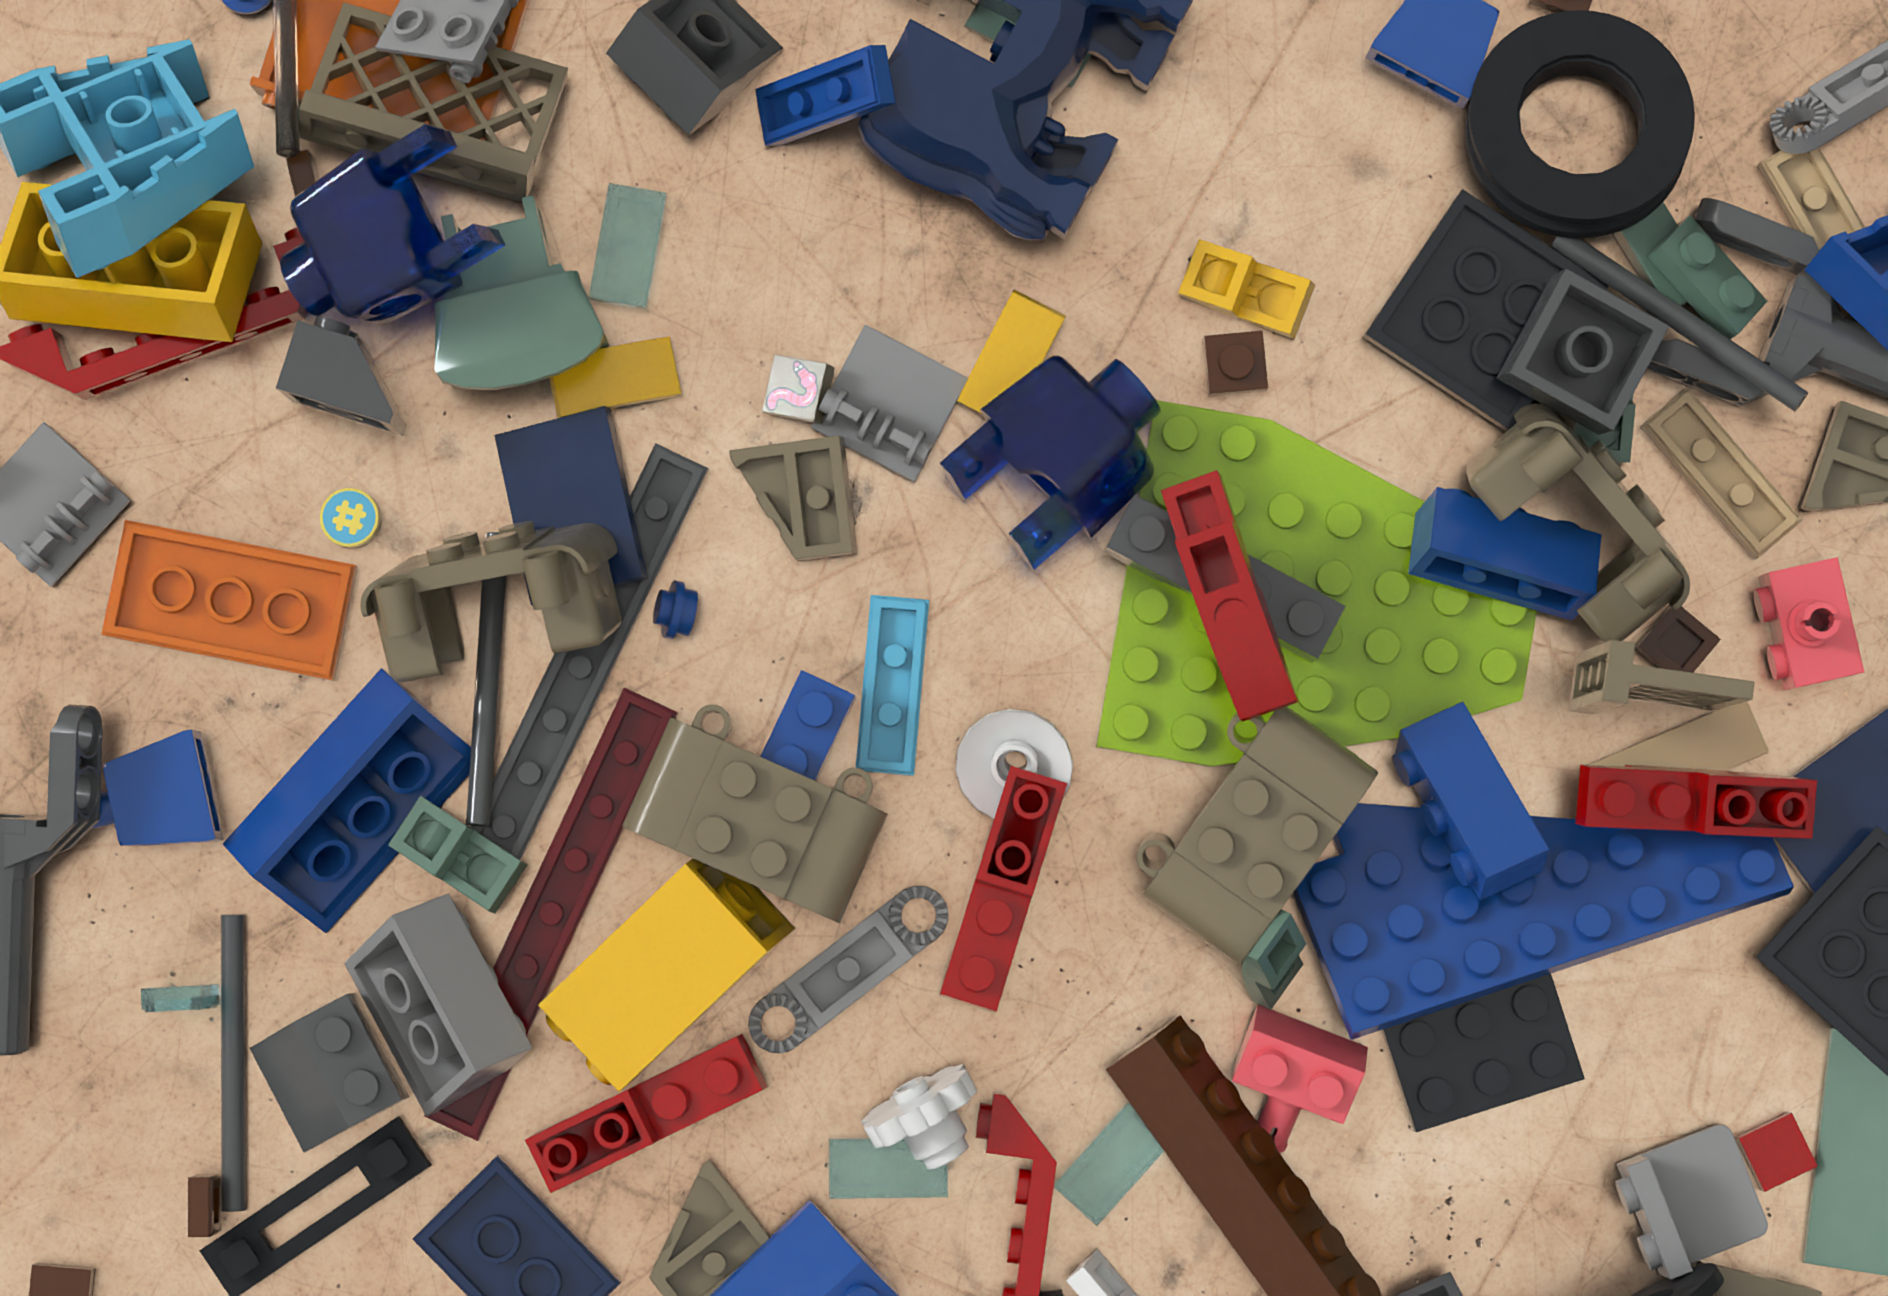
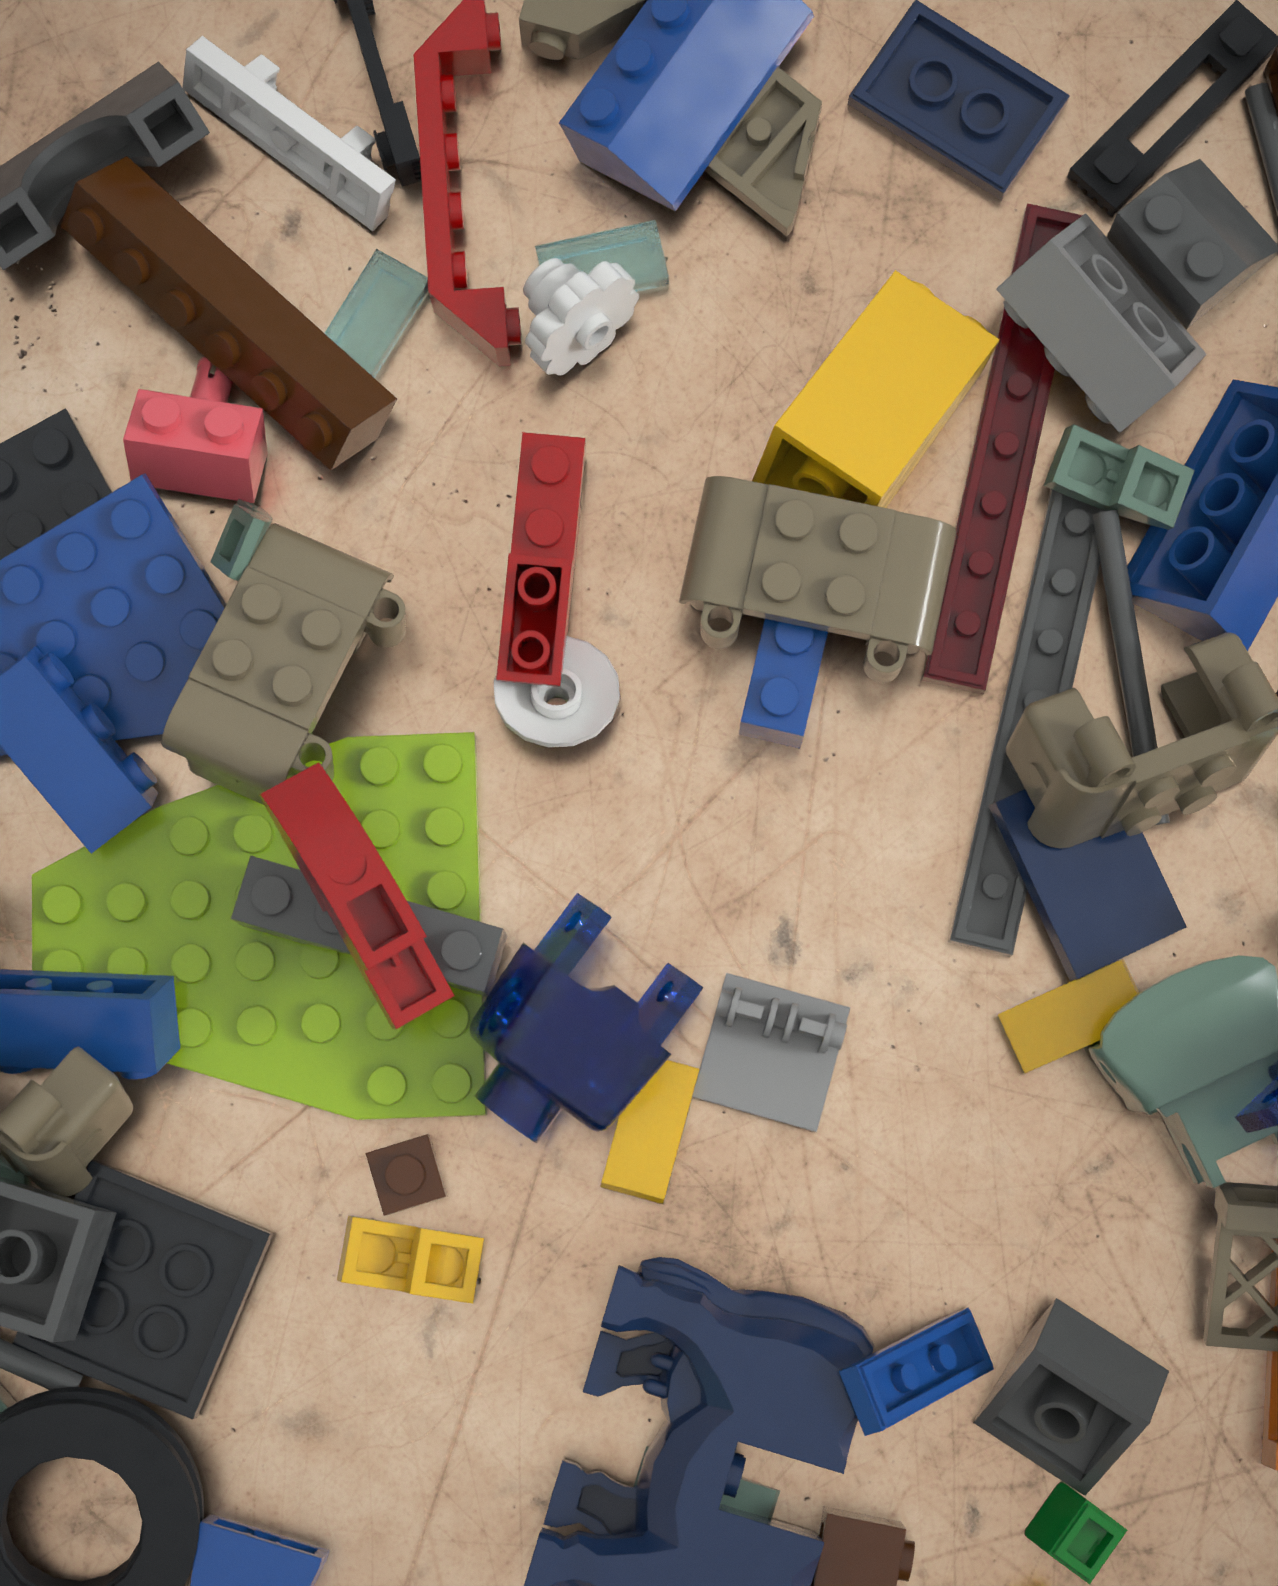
camera: 175 degrees right, 5 degrees down
red slope [525,1034,768,1193] -> none
clear light blue tile [588,183,668,310] -> none
blue plate [653,580,698,639] -> none
dark tan wing [729,435,857,561] -> none
light grey plate [748,886,948,1053] -> none
tile [762,355,835,424] -> none
medium azure tile [856,595,929,776] -> none

